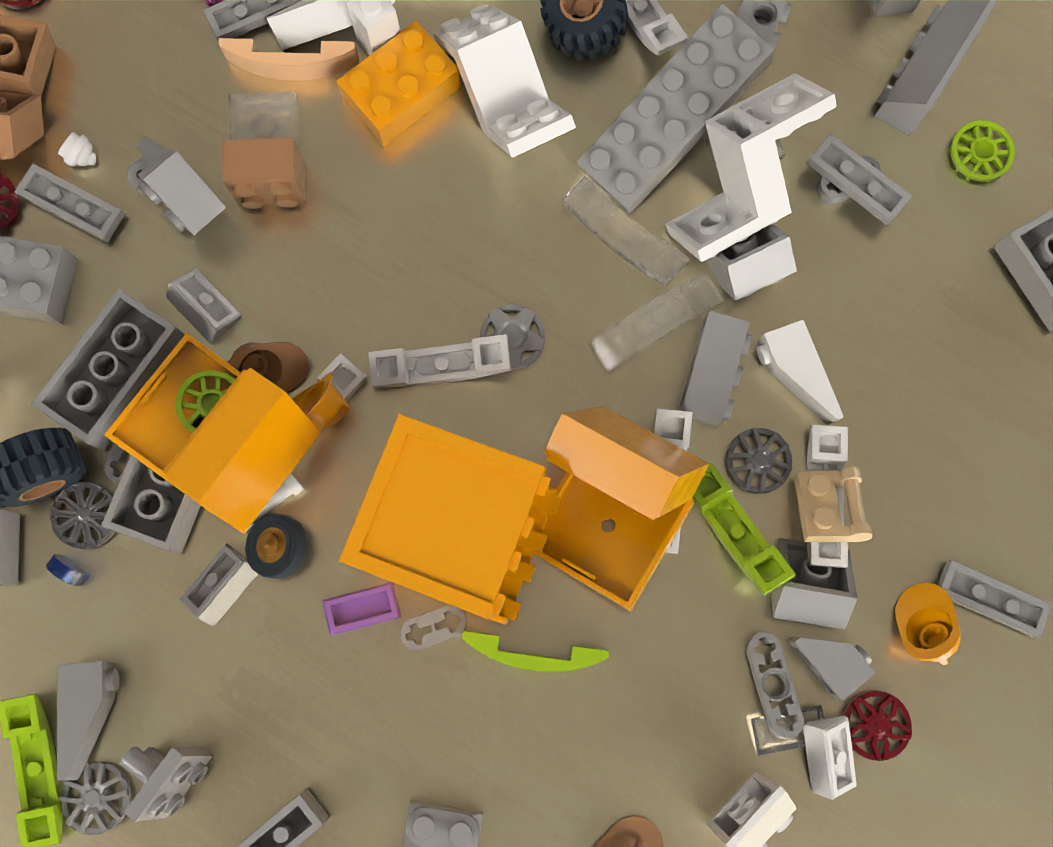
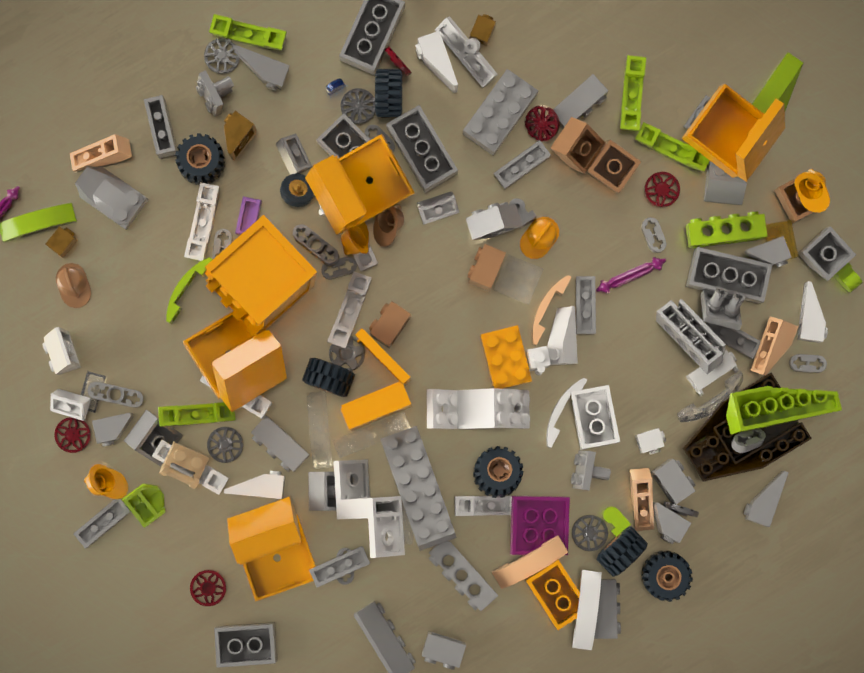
camera: 115 degrees right, 5 degrees up
white plate [58,132,96,167] -> none
lime wheel [176,370,235,434] -> none
lime wheel [949,120,1015,182] -> none
none -> lime slope [122,484,165,528]
none -> black wheel [175,133,225,185]
none -> white slope [184,182,219,261]
none -> dark red wheel [190,570,226,606]
none -> pearl gold slope [224,110,257,161]
none -> light orange container [227,497,316,601]
none -> light grey beam [293,224,339,266]
none -> black wheel [302,358,355,397]
none -> light grey beam [321,256,357,280]
none -> light orange container [341,328,412,431]
none -> medium nougat brick [369,301,411,349]
none -> light orange piece [520,217,559,259]

